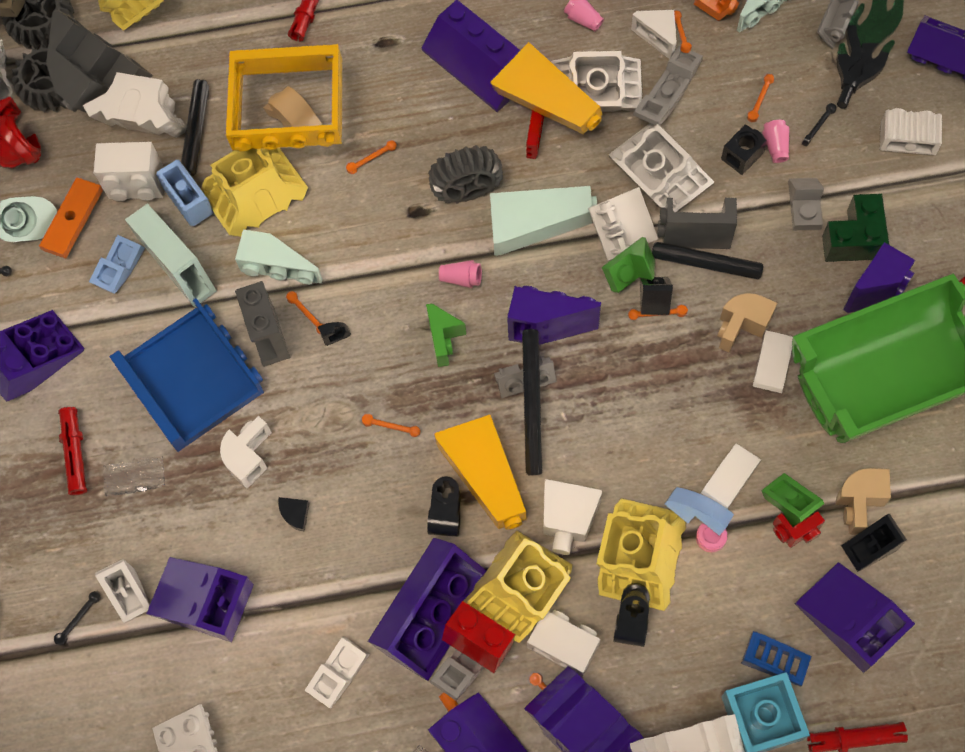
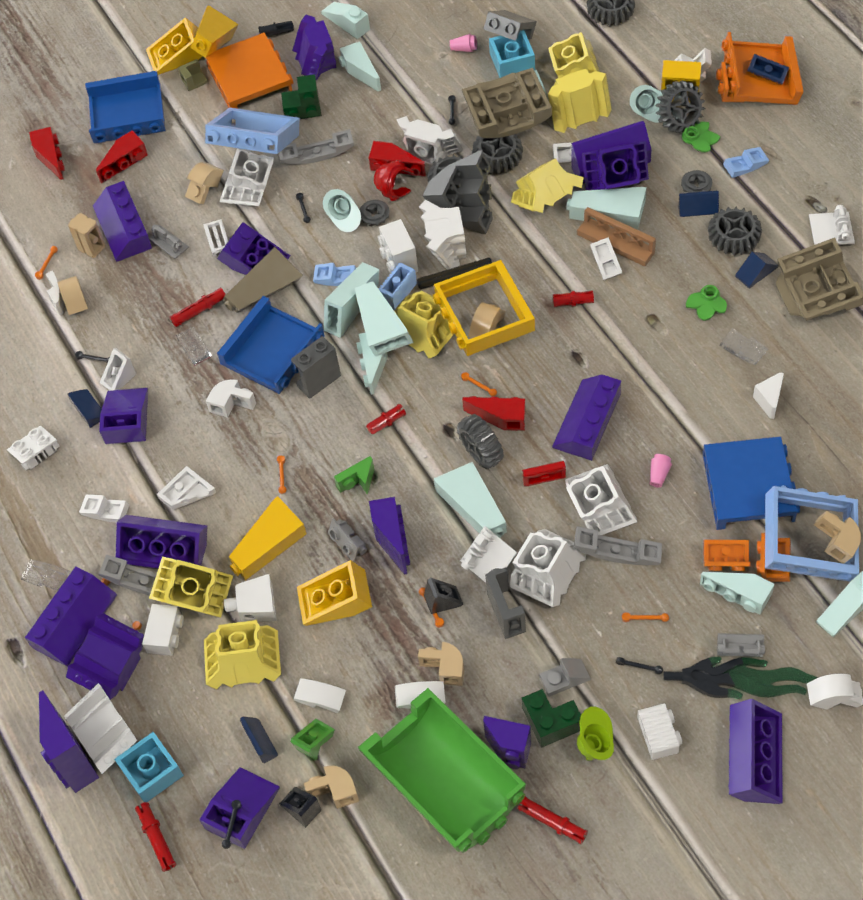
camera: 70 degrees right, 10 degrees down
orange tile [39,177,103,259] -> none
black tile [278,497,309,532] -> none
orange hinge [286,291,323,334] -> none
black tile [318,322,351,346] -> none
black piece [427,476,461,537] -> none
bright pink cone [439,260,482,288] -> none
red brick [442,601,516,673] -> none
yellow slope [490,42,603,135] -> none
black axle [522,329,542,476] -> none
bright green slope [602,237,655,293] -> none
black piece [613,583,650,647] -> none
white slope [631,10,677,59] -> none
black axle [652,242,764,279] -> none
light blue slope [665,487,734,535] -> none
orange hinge [674,10,692,53] -> none
bright pink tile [696,523,727,553] -> none
black brick [721,124,767,175] -> none
blue slope [741,631,812,687] -> none
bright pink cone [762,120,789,163] -> none
red bracket [773,511,825,548] -> none
none -> dark blue slope [67,389,102,428]
none -> white wing [157,466,216,510]
none -> black hinge [222,800,242,849]
none -> dark tan slope [223,247,303,313]
none -> dark blue slope [240,716,278,764]
none -> yellow slope [297,560,372,626]
none -> light aqua slope [354,282,413,356]
none -> dark grey gear [360,200,390,226]
none -> red axle [366,404,406,435]
none -> red slope [462,396,526,431]
none -> lime piece [577,706,614,761]

